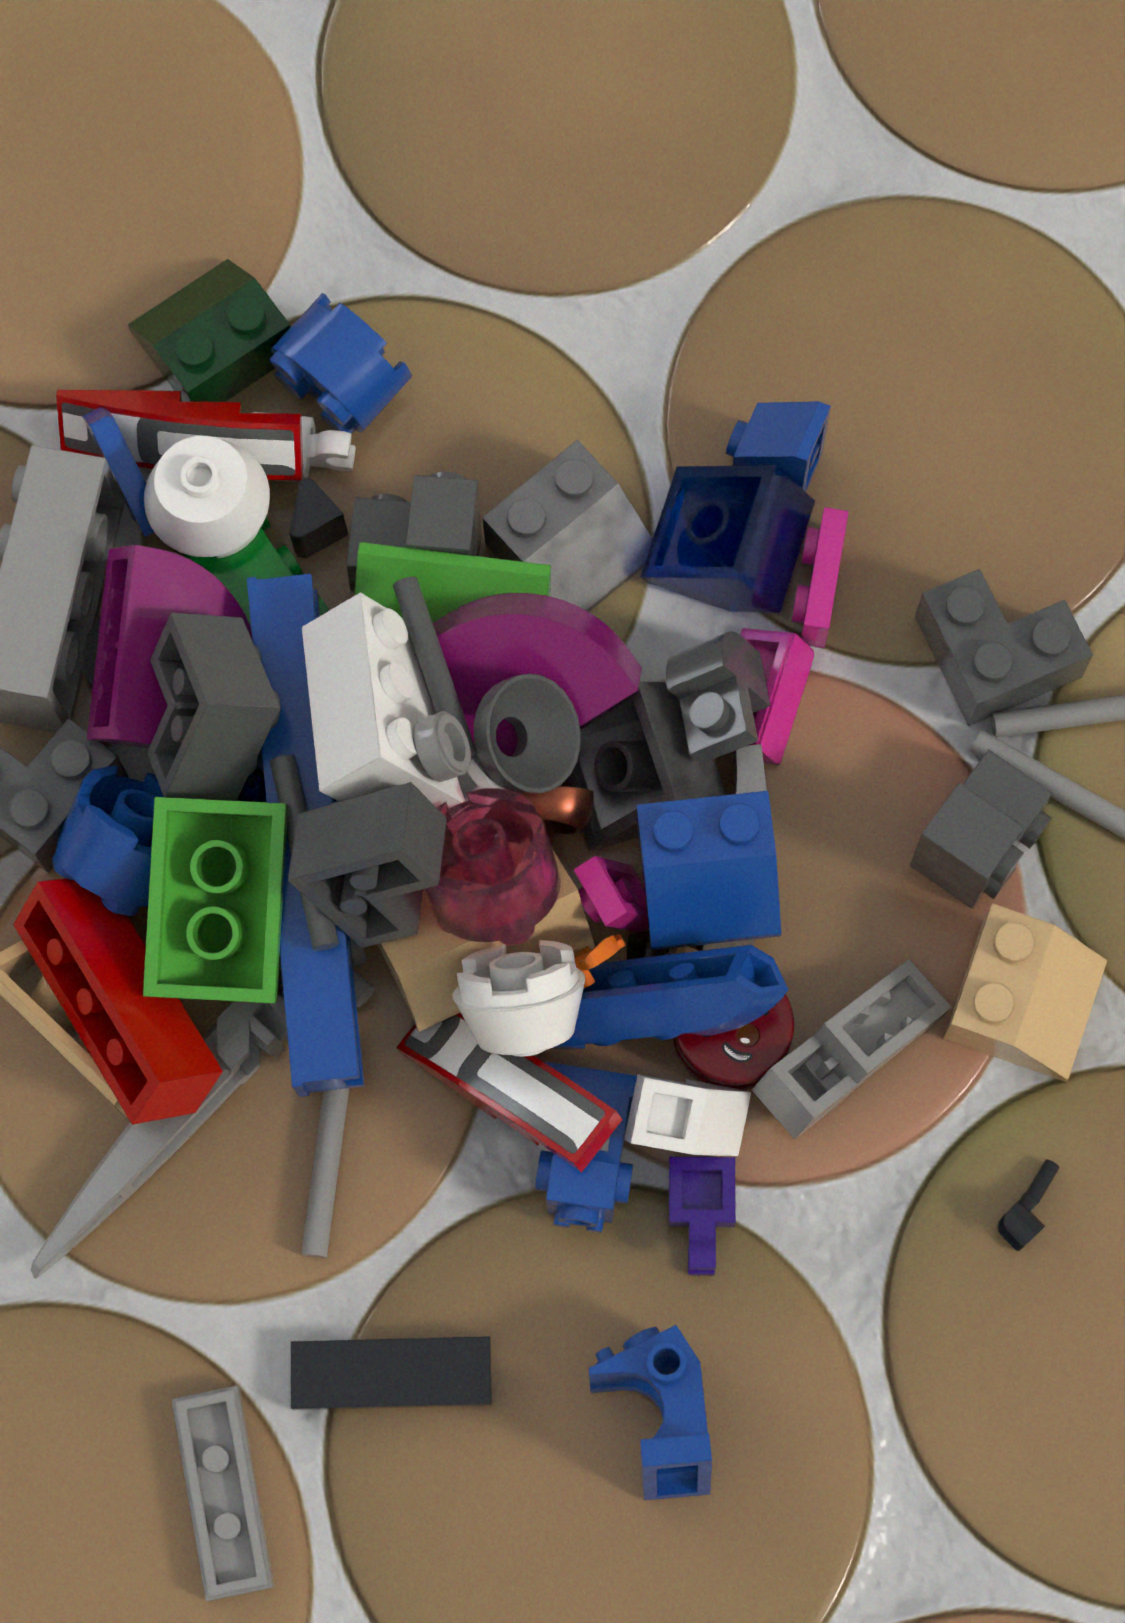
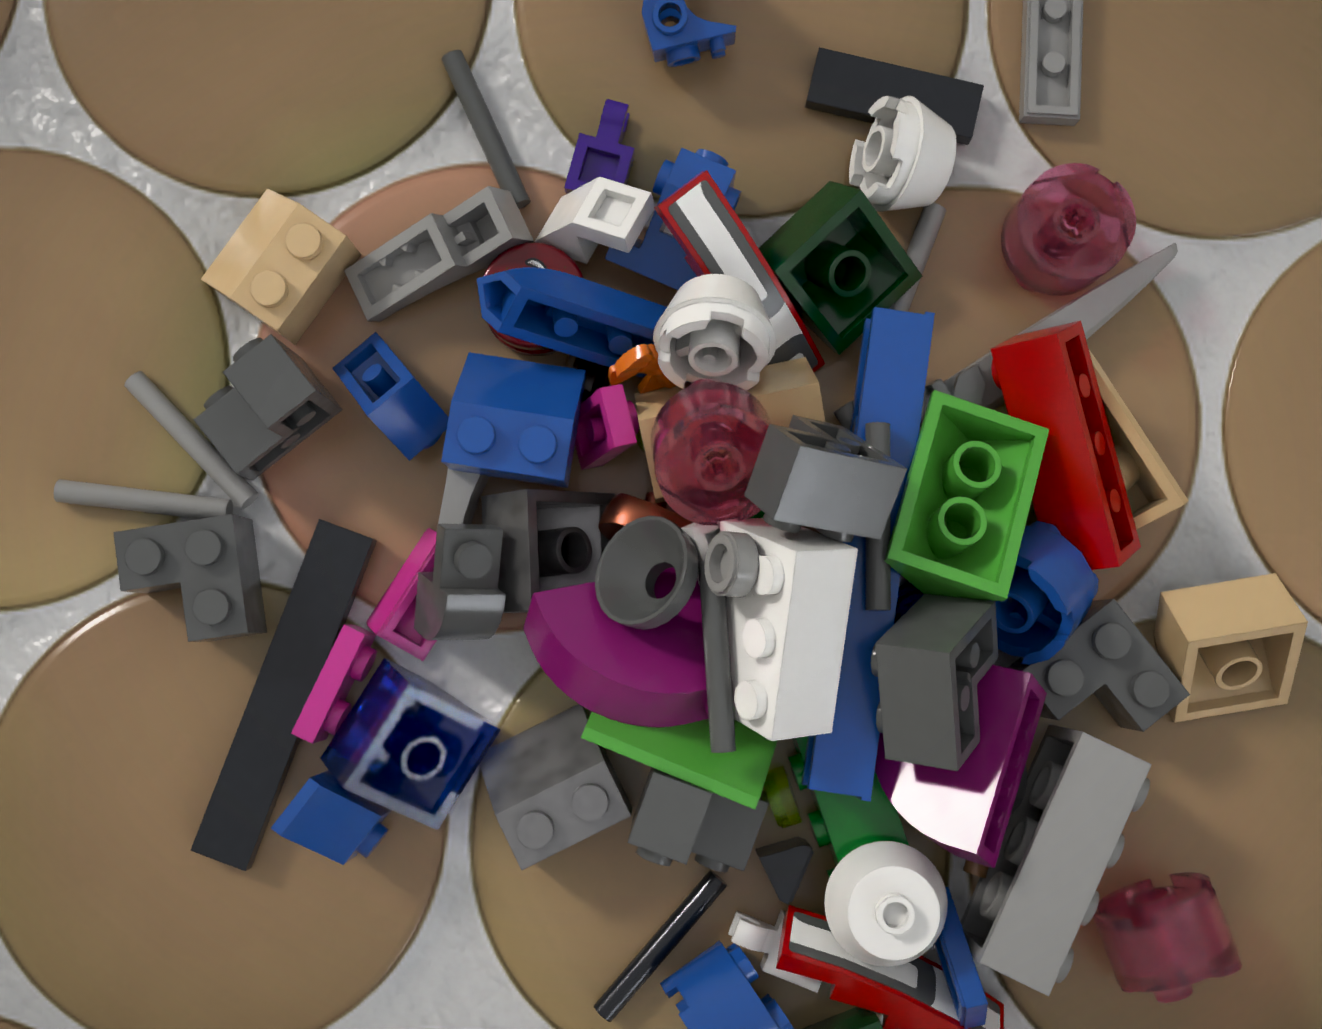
camera: 170 degrees left, 10 degrees up
black hand [997,1159,1059,1251] -> none
none -> black tile [190,519,377,871]
none -> blue slope [332,332,449,461]
none -> dark grey bar [441,50,531,209]
none -> black bar [594,870,727,1022]
none -> dark green slope [759,181,923,355]
none -> clear neon green tile [764,765,803,829]
none -> white cone [849,96,957,212]
none -> clear pink brick [1001,163,1136,296]

